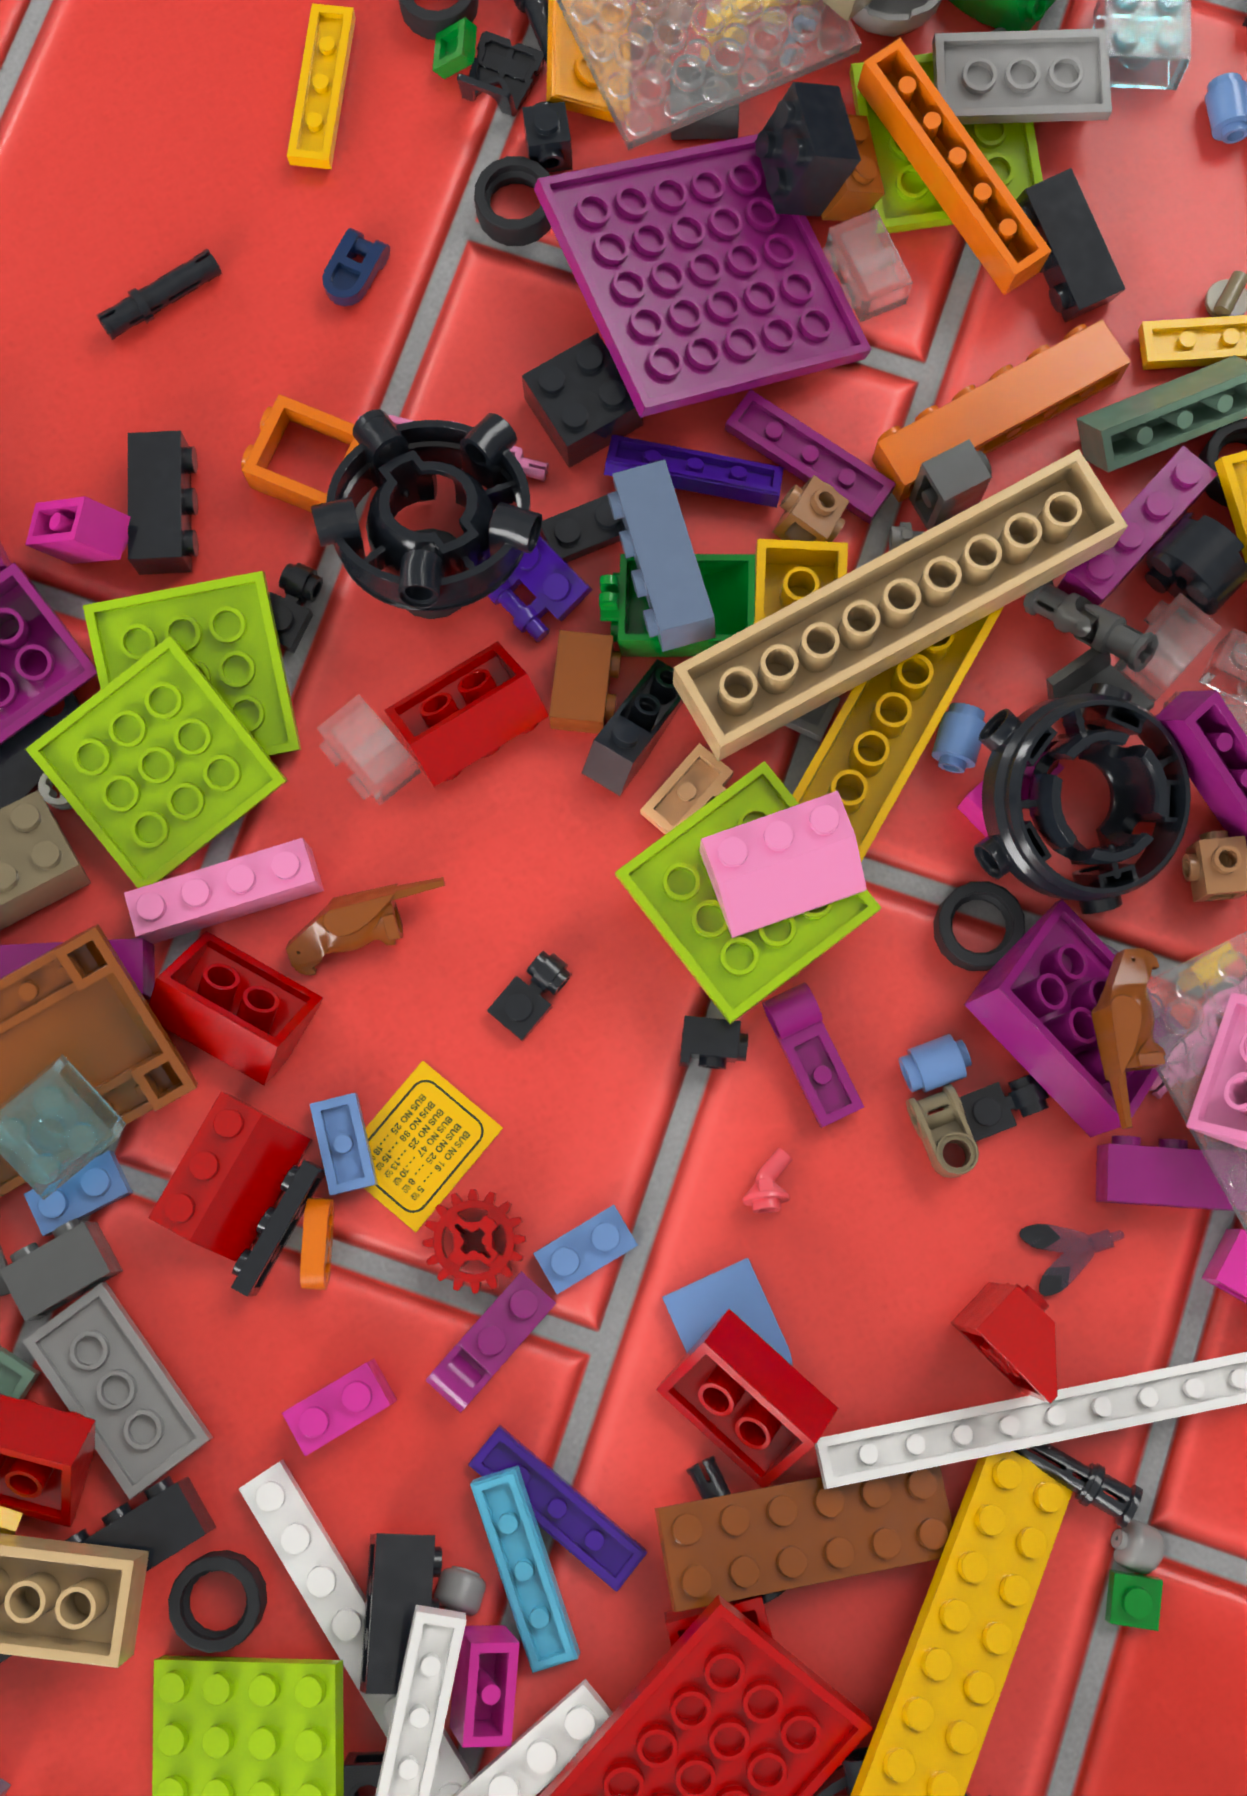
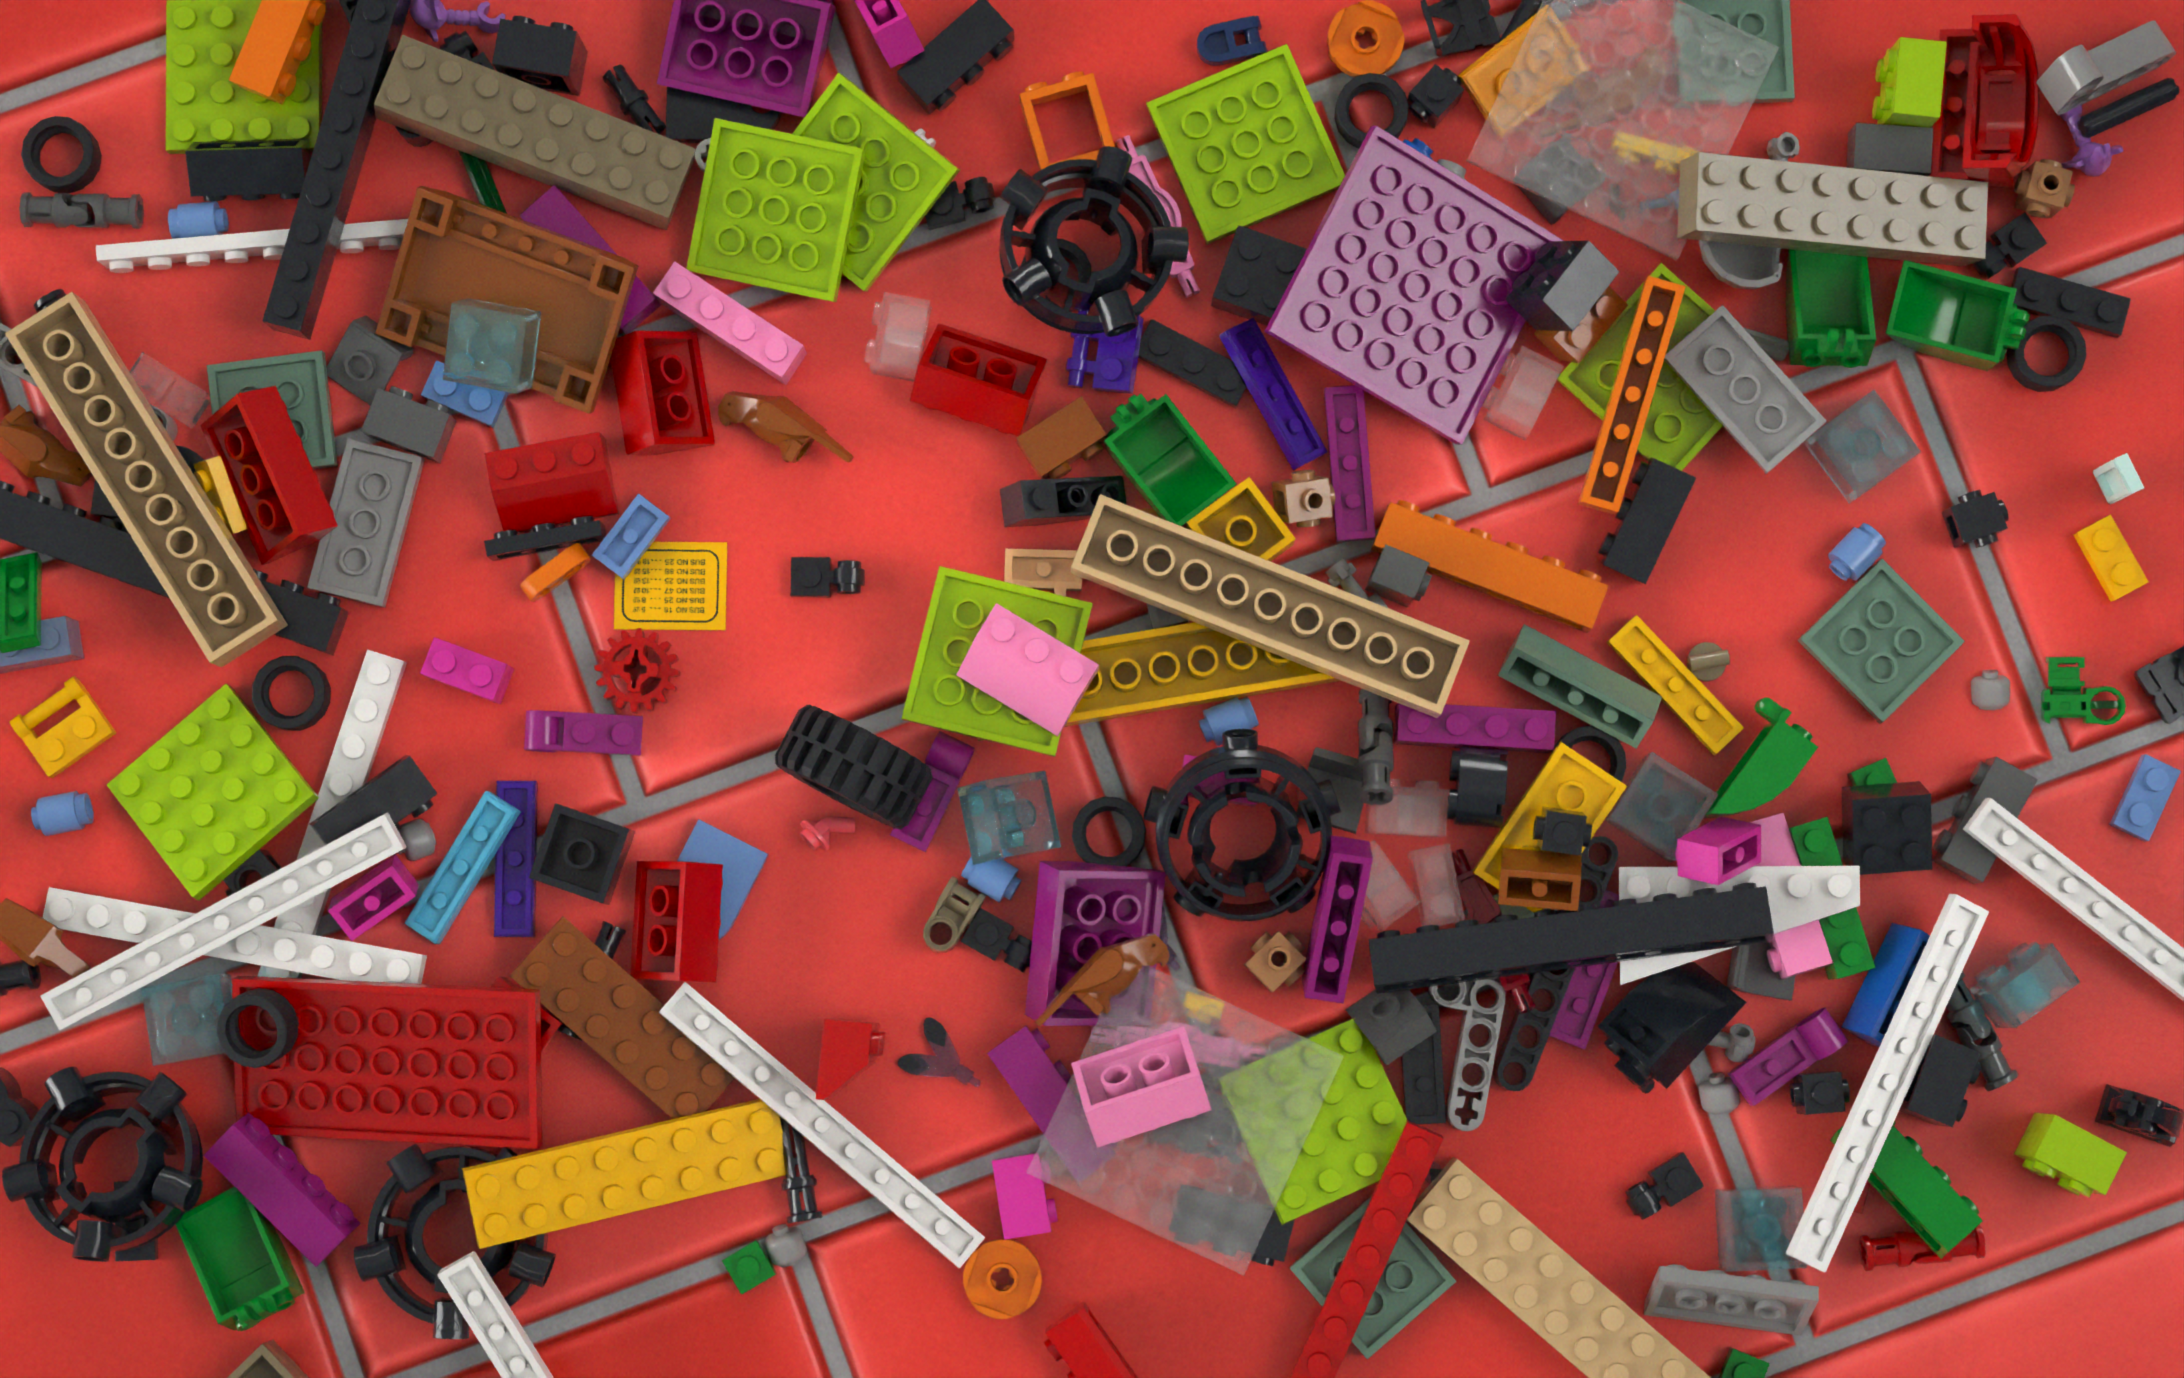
camera: 50 degrees right, 5 degrees up
medium blue plate [533,1205,638,1294] -> none
sand blue brick [608,459,716,652] -> none
black brick [679,1015,748,1069] -> none
none -> black brick [529,803,636,905]
none -> black tyre [775,705,932,830]
none -> clear light blue brick [957,771,1061,865]
none -> lime plate [1146,44,1345,245]
none -> orange plate [1327,0,1405,78]

